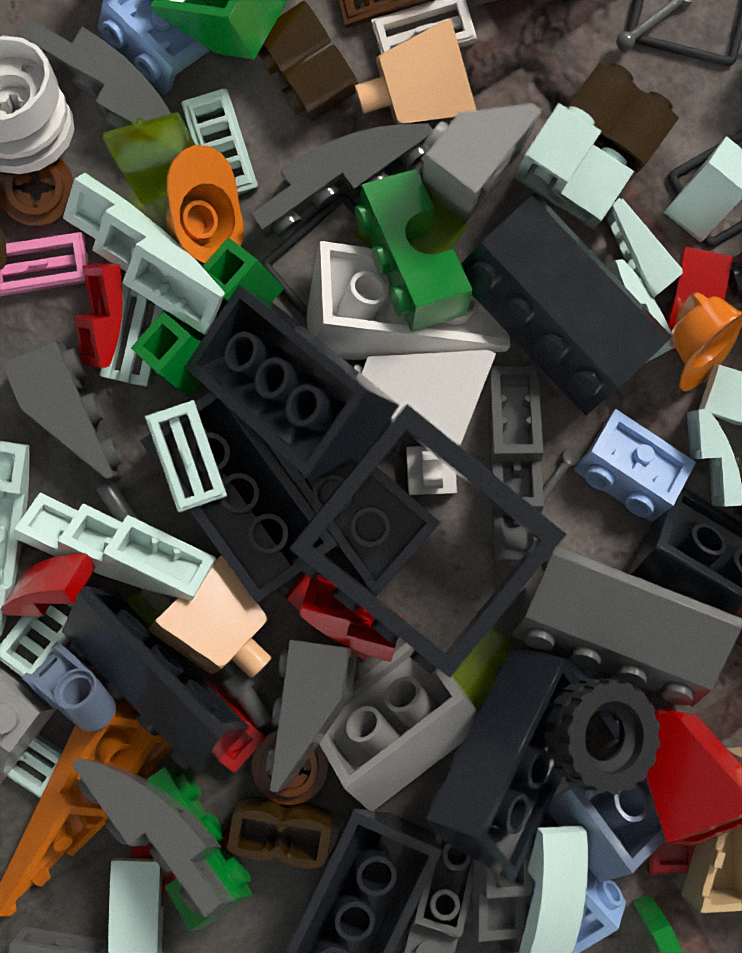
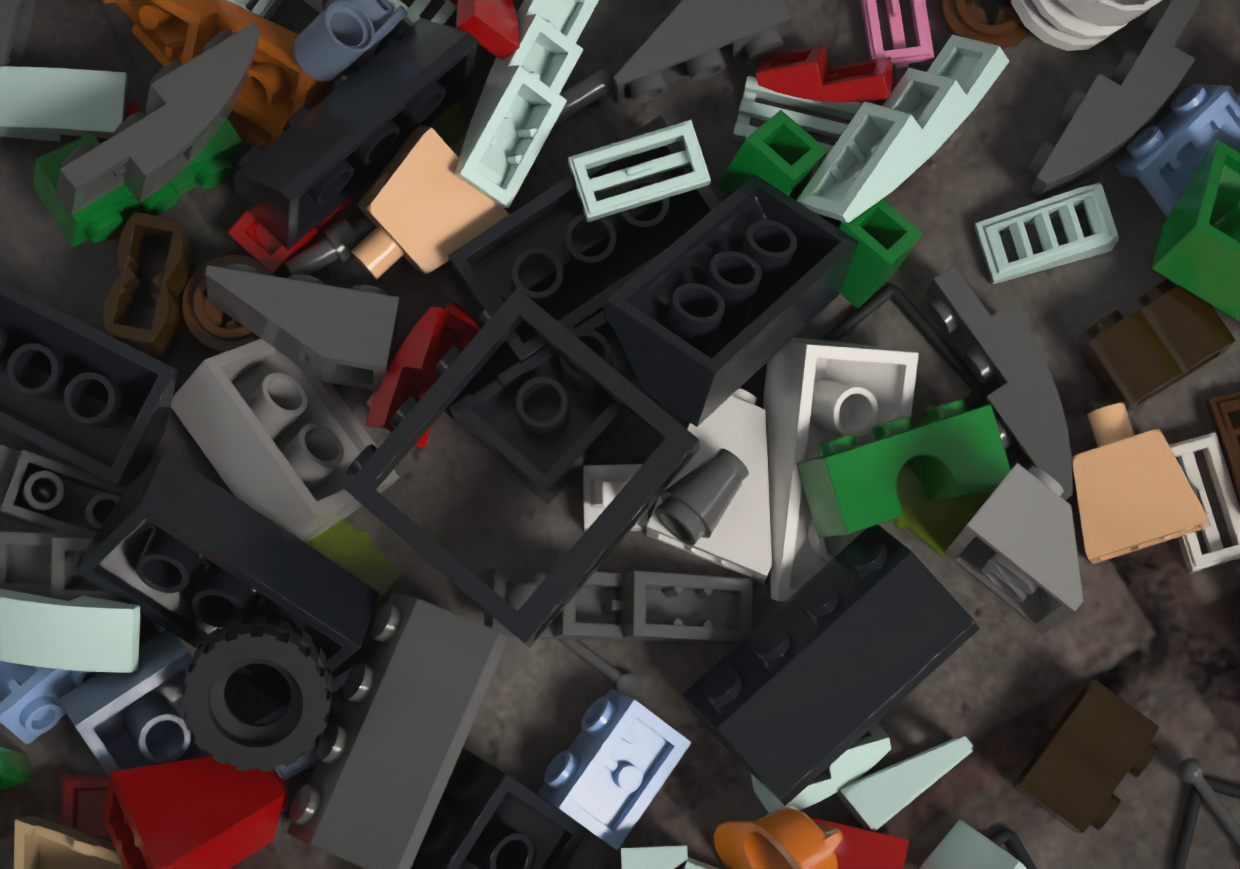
camera: 90 degrees right, 10 degrees down
clear neon green piece [102,112,196,204] -> none
orange piece [166,145,244,264] -> none
light aqua brick [515,103,634,230] -> none
none -> dark grey cone [655,448,749,545]

